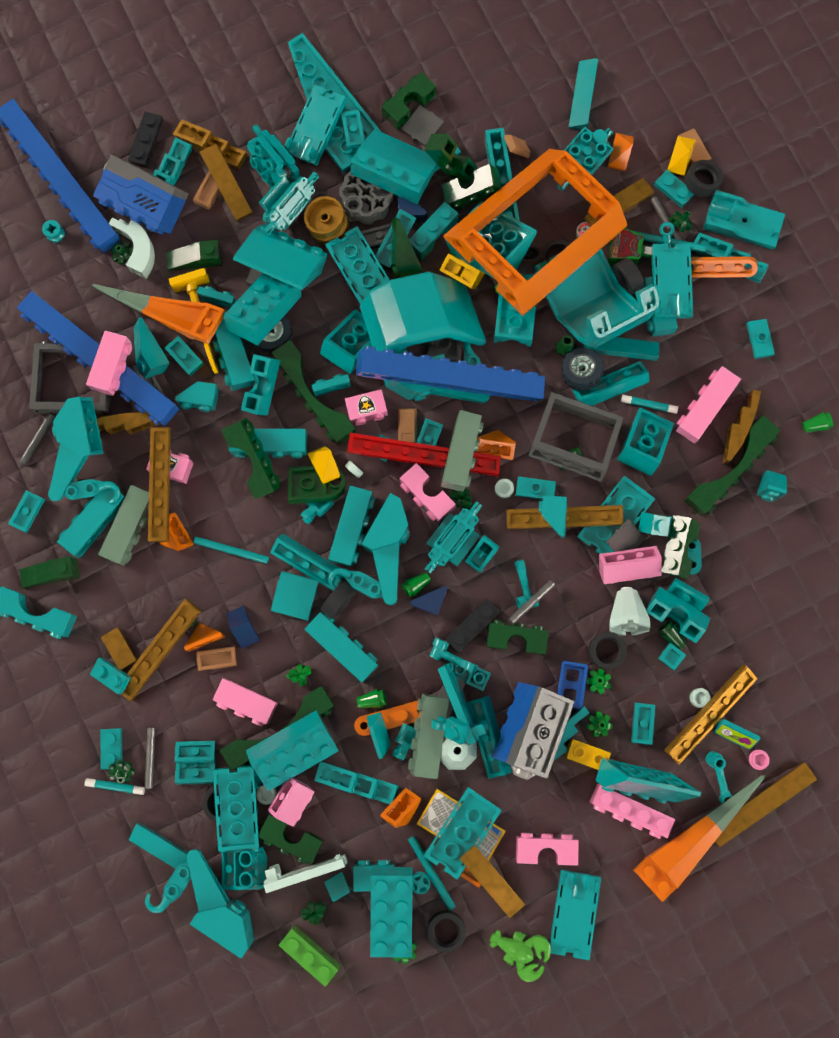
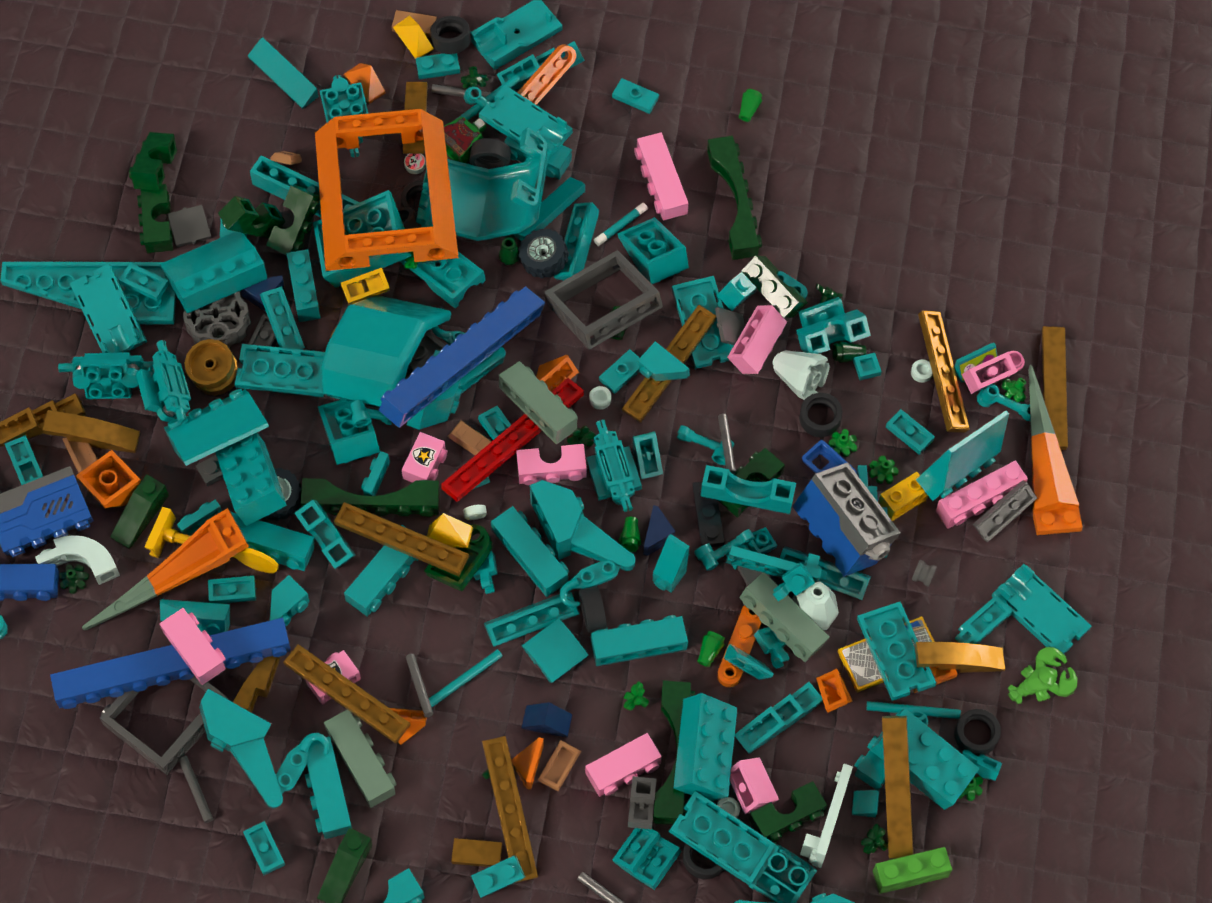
camera: 60 degrees left, 15 degrees down
dark green arch [221,417,280,499] -> none
dark green slope [391,217,423,278] -> none
bright pink arch [516,833,579,865] -> none
pearl gold slope [722,390,761,465] -> none
teal slope [757,470,787,502] -> none
none -> orange slope [76,450,141,508]
none -> dark green arch [129,132,177,191]
none -> pearl gold tile [334,502,469,576]
none -> teal brick [350,400,392,428]
none -> dark grey bar [406,654,434,717]
none -> dark grey brick [628,776,656,830]
none -> teal slope [652,534,690,593]
none -> teal arch [701,465,796,514]
none -> dark green plant [816,284,843,303]
none -> pearl gold tile [882,716,913,858]
none -> dark grey wheel [912,559,937,587]
none -> teal hinge [955,595,1012,644]
none -> bright pink brick [962,352,1017,394]
none -> teal plate [962,750,1002,781]
none -> dark grey tile [973,480,1037,542]
none -> green plant [1001,377,1026,402]

